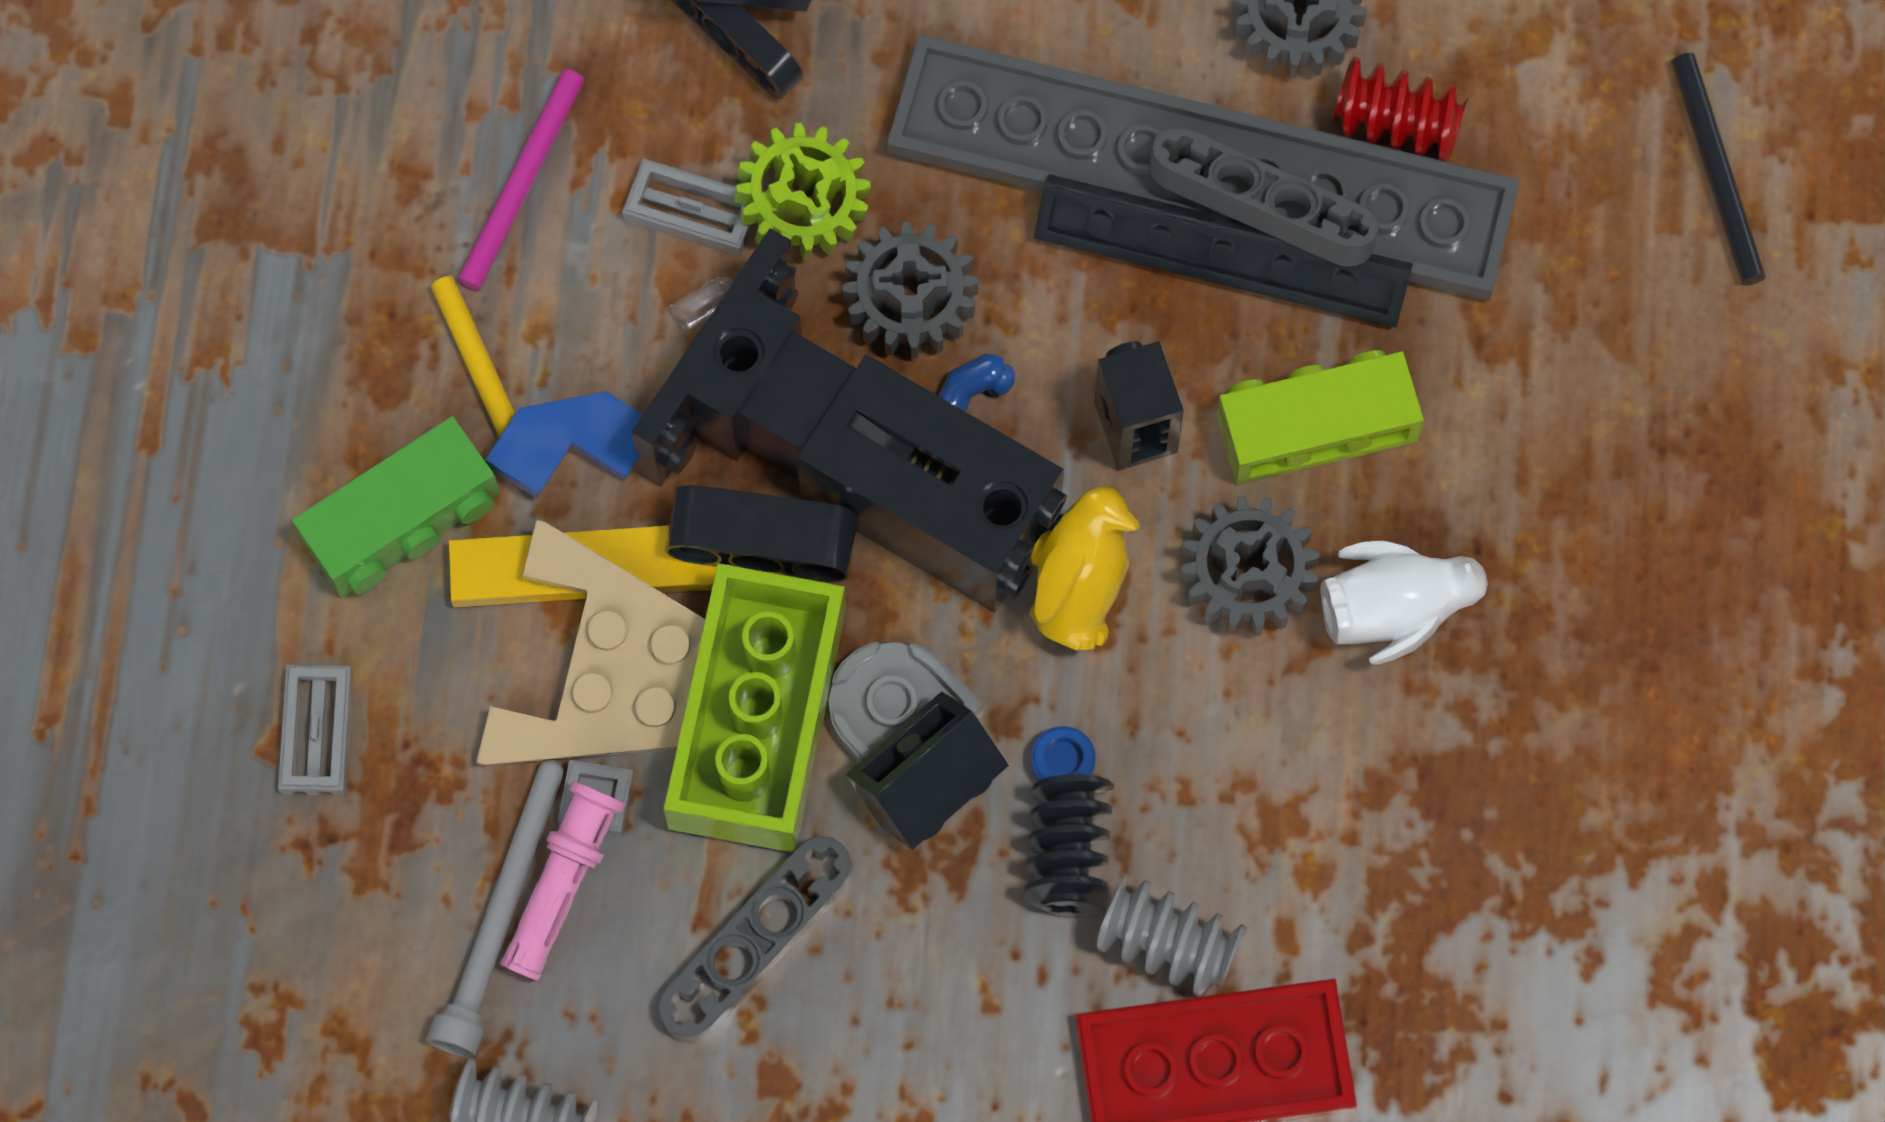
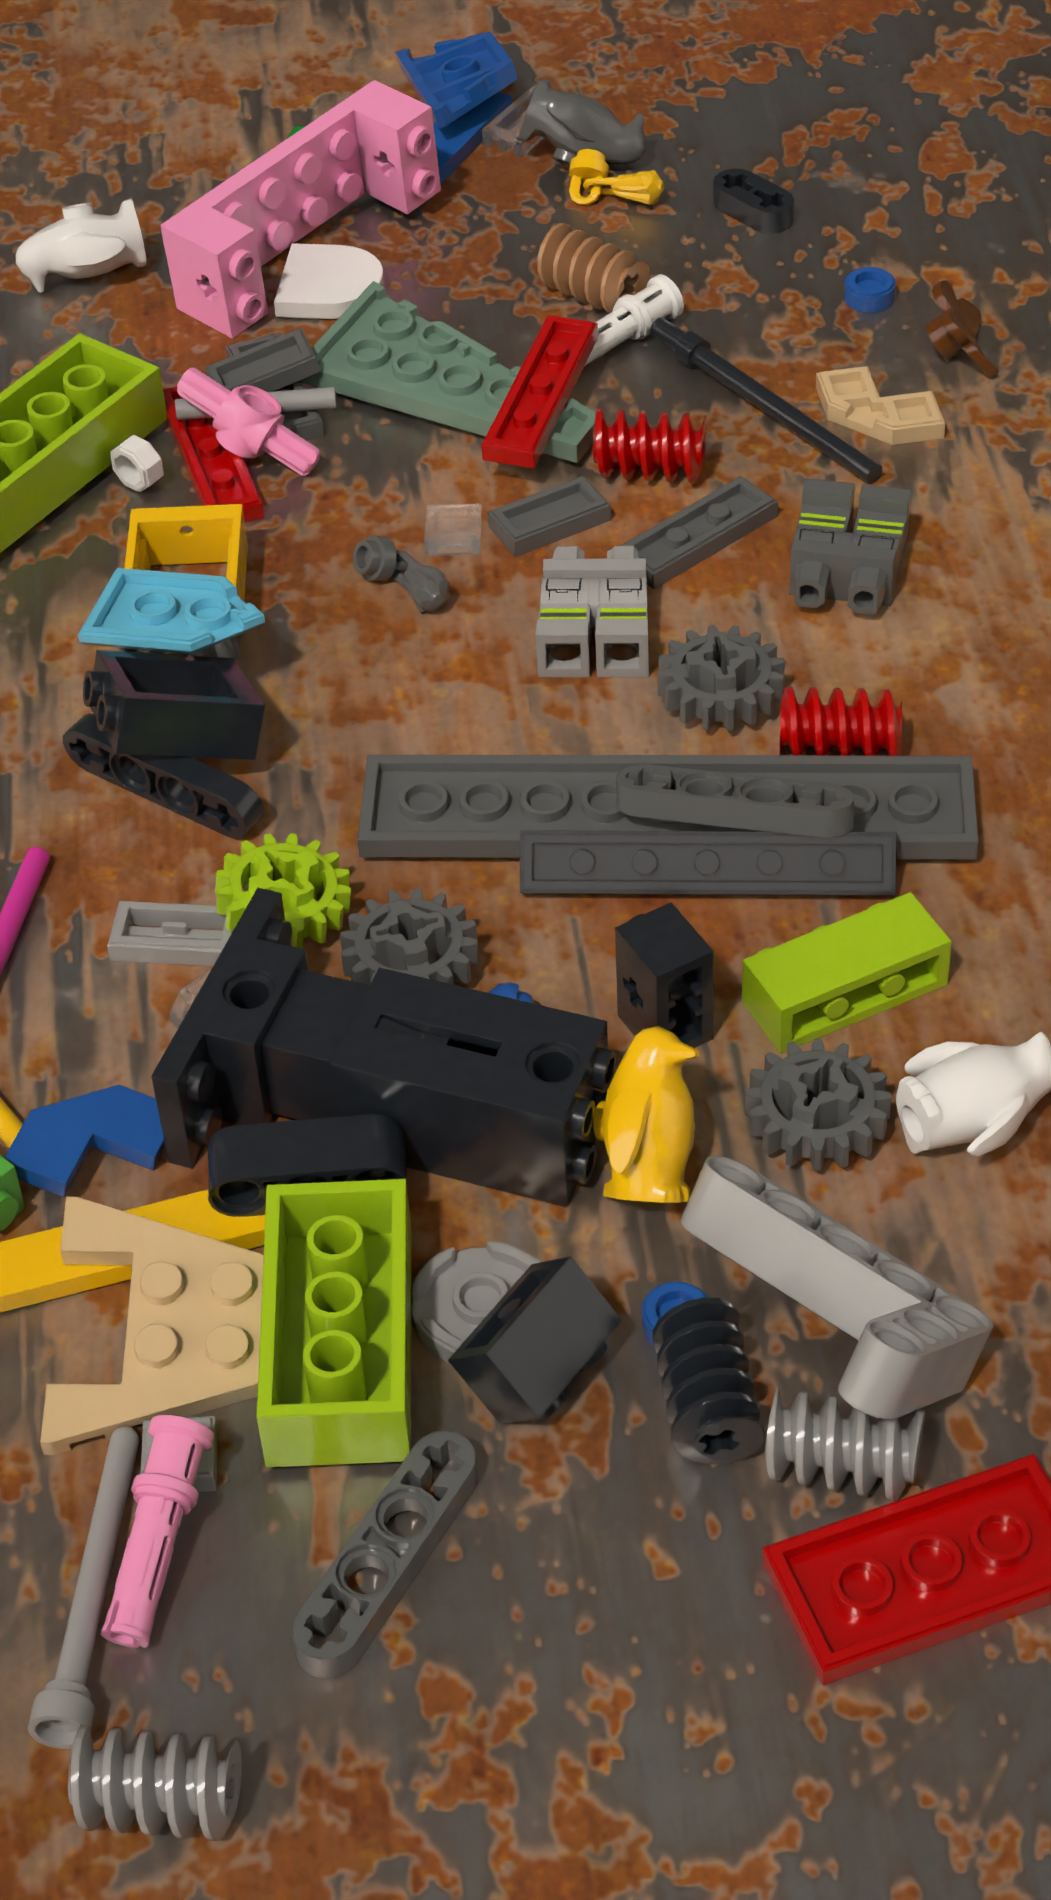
camera: 10 degrees left, 25 degrees down
none -> light grey beam [681,1156,993,1420]

